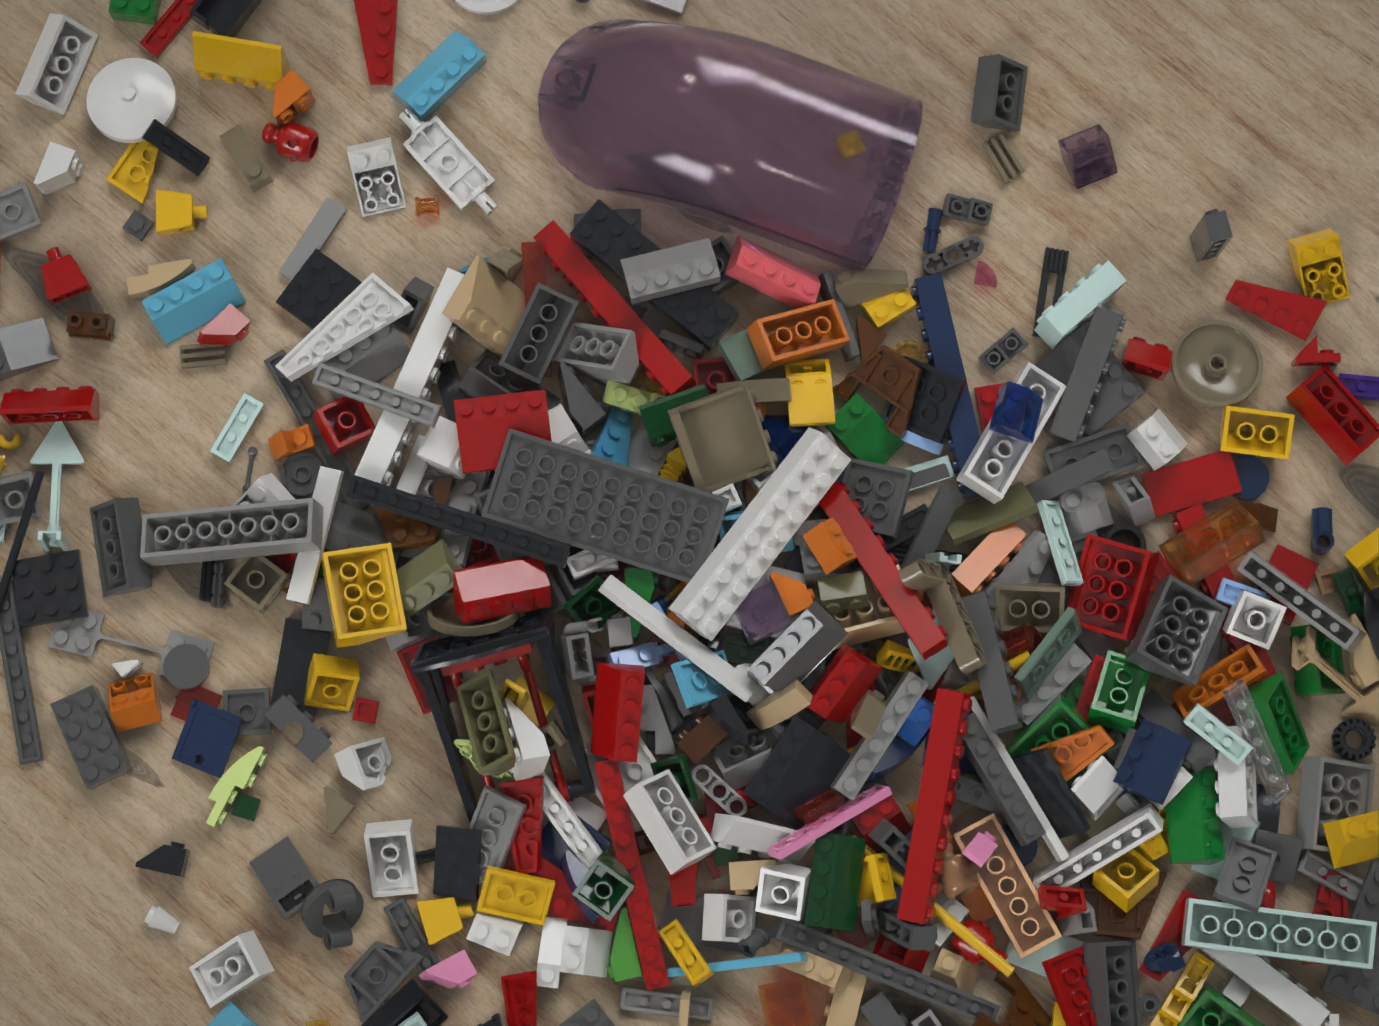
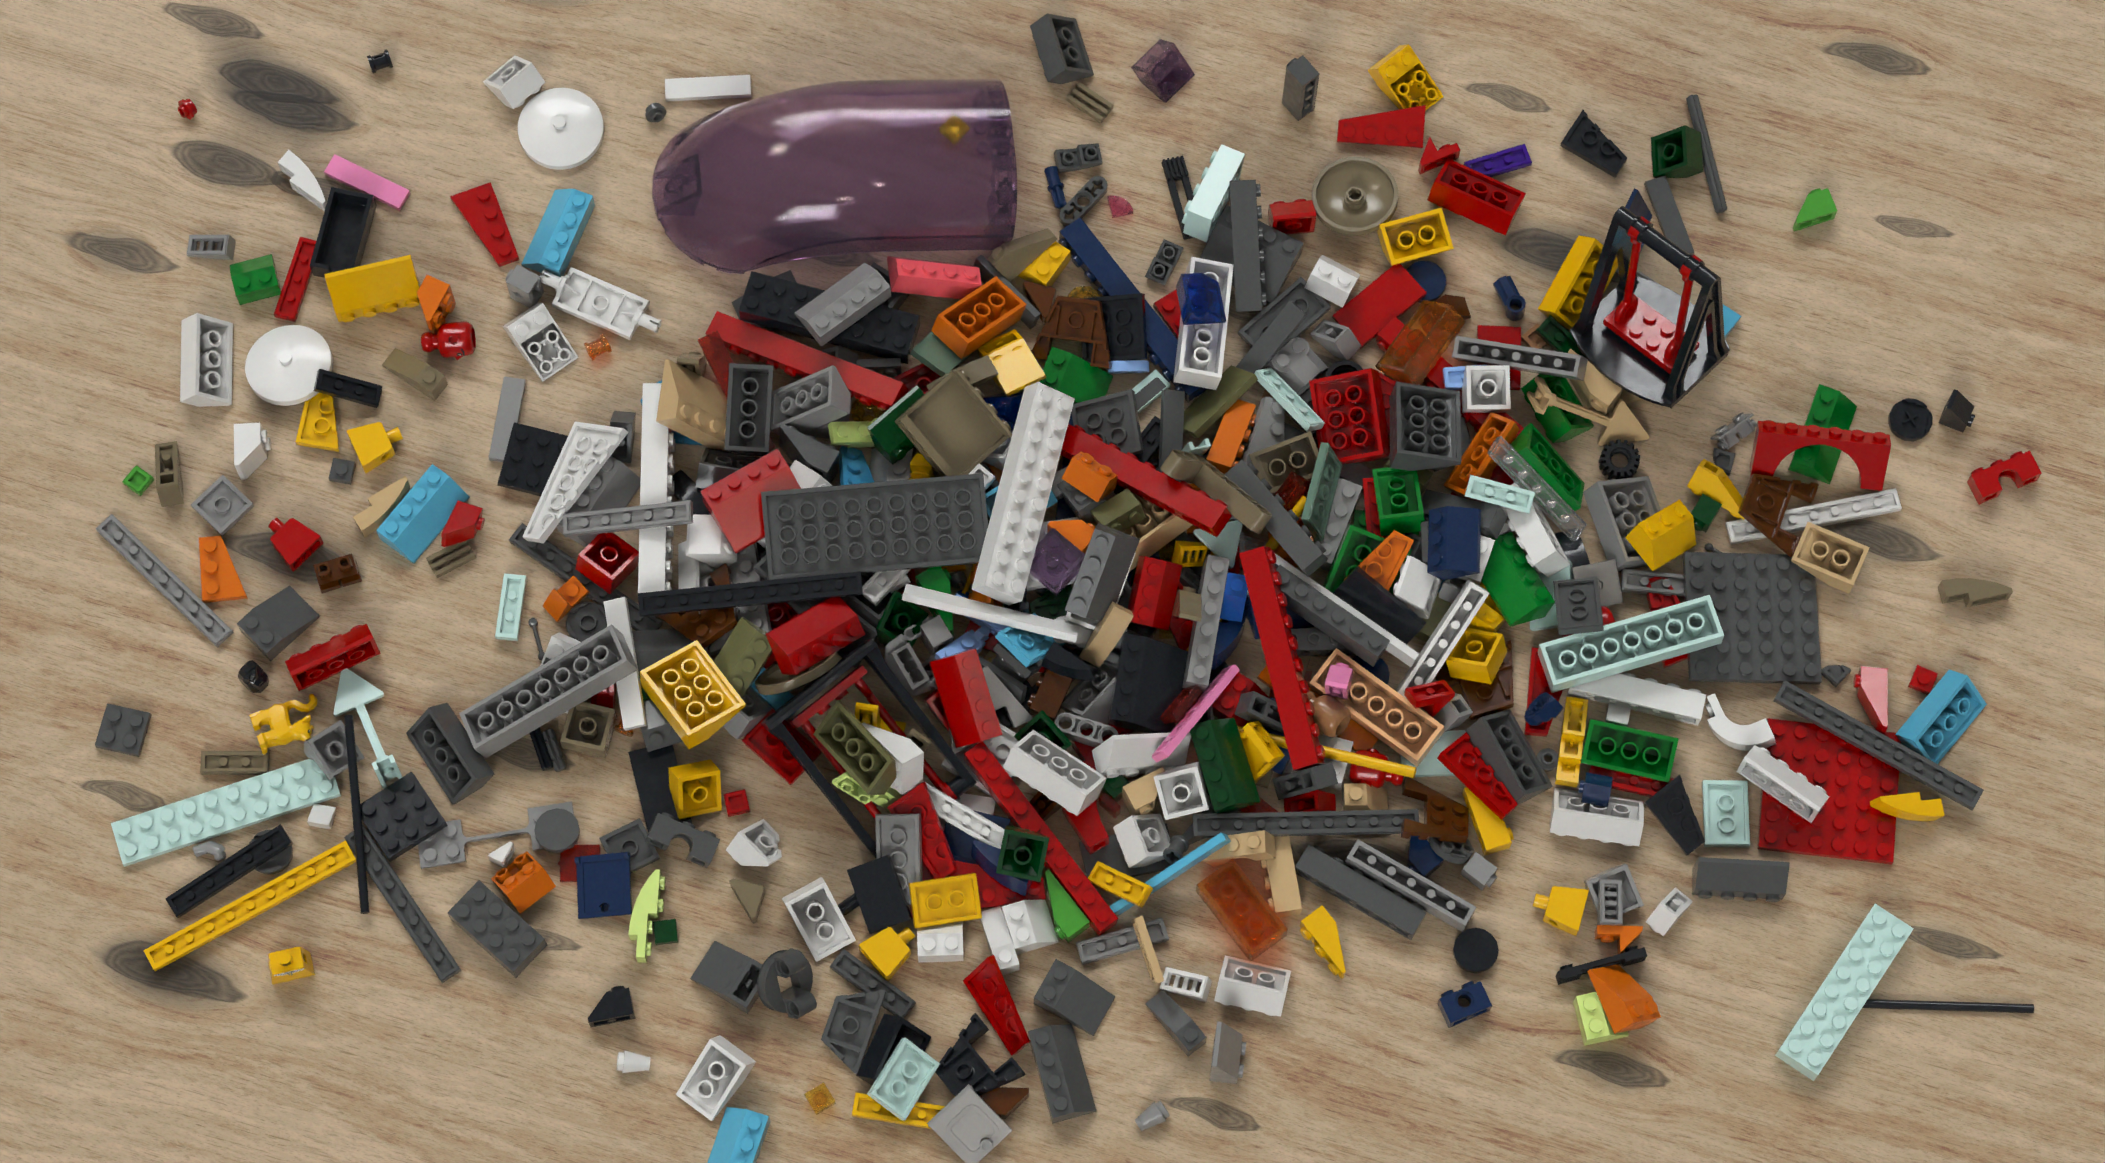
camera: 25 degrees left, 10 degrees down
bright pink slope [419,950,478,989] -> none
dark grey plate [861,899,880,941] -> none
none -> light grey brick [506,264,544,308]

